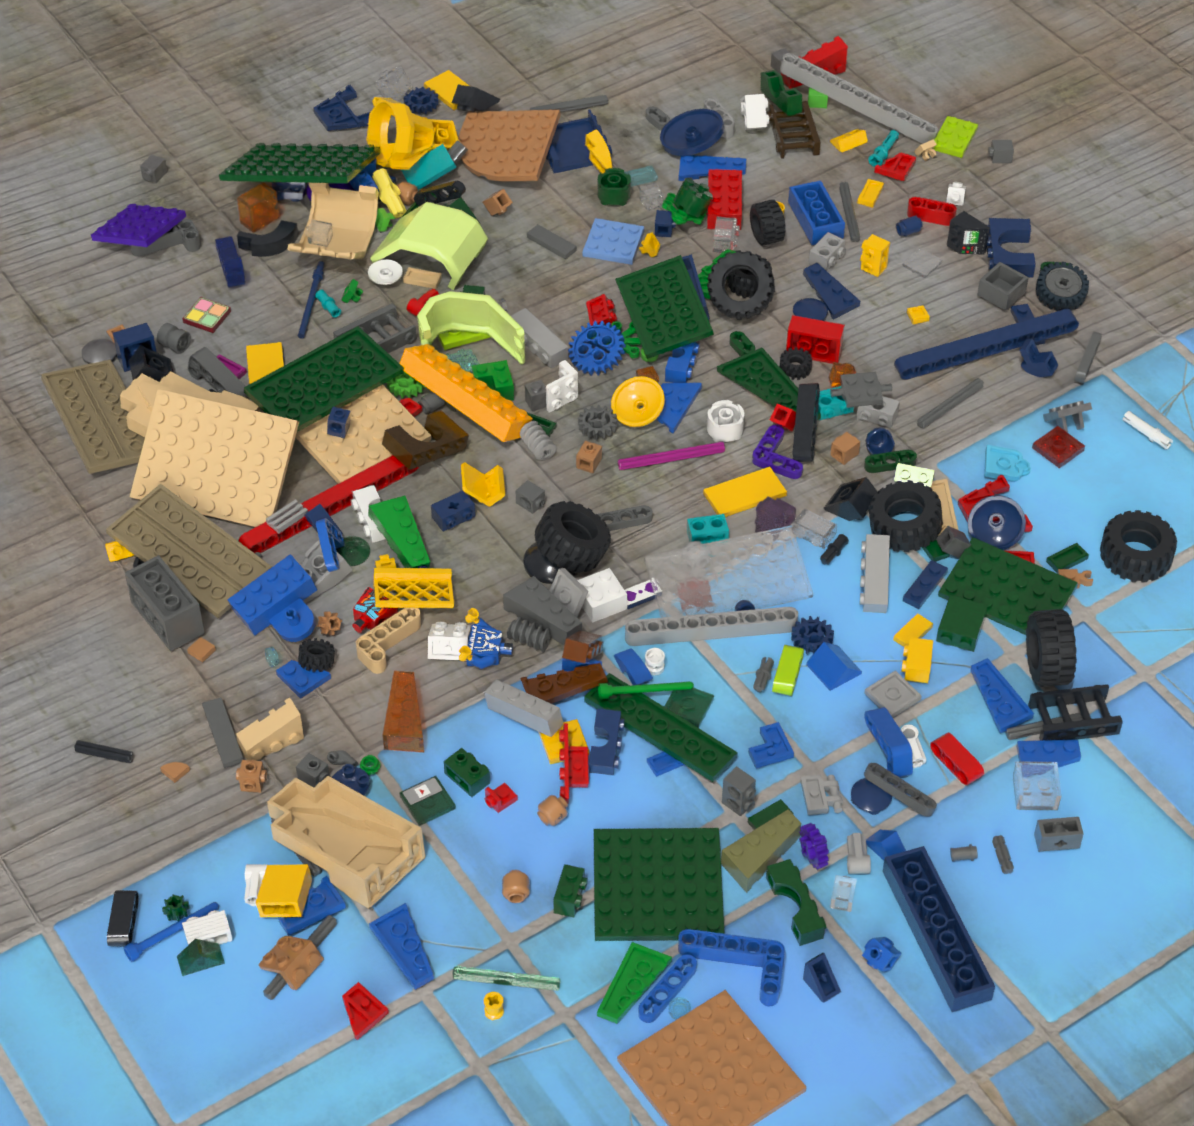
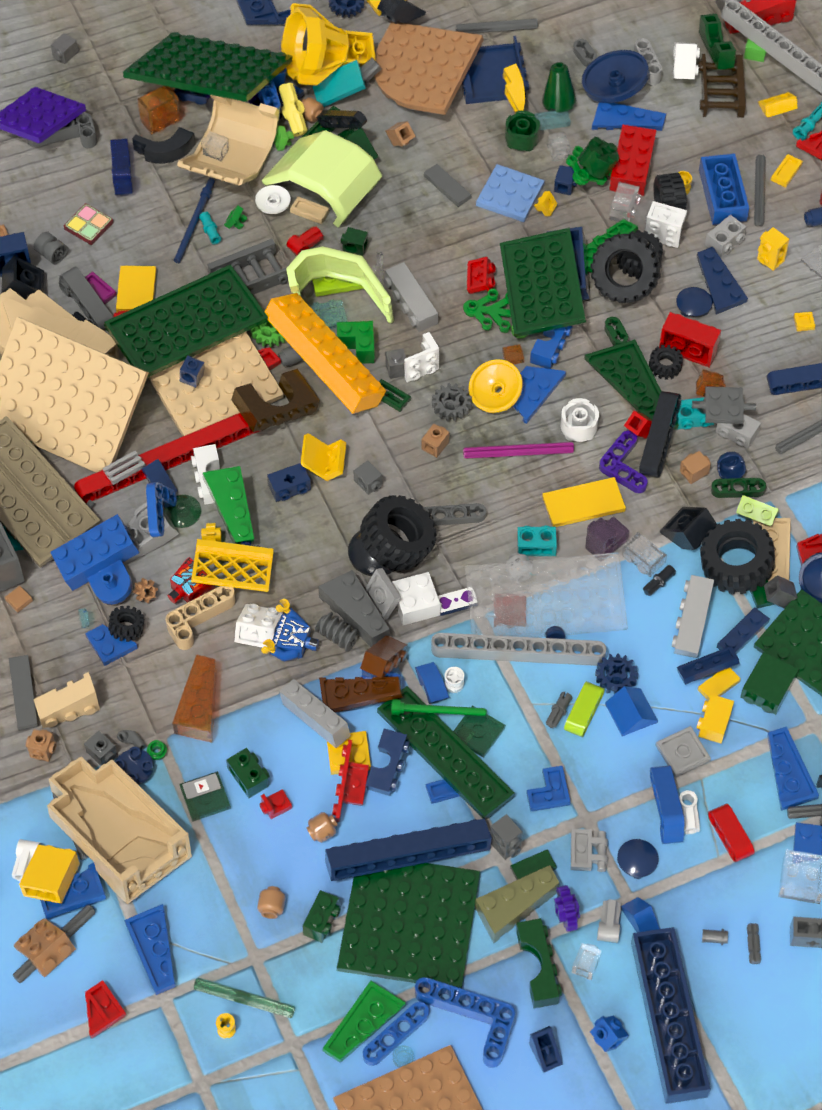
camera: 10 degrees right, 10 degrees up
light grey piece [520,421,557,460] -> none
blue gear [568,321,626,376] -> none
dark grey beam [864,763,937,816] -> none
none -> dark blue brick [325,818,492,881]
none -> dark green cone [542,62,576,112]
none -> white bracket [645,201,687,248]
none -> dark blue plate [677,646,740,684]

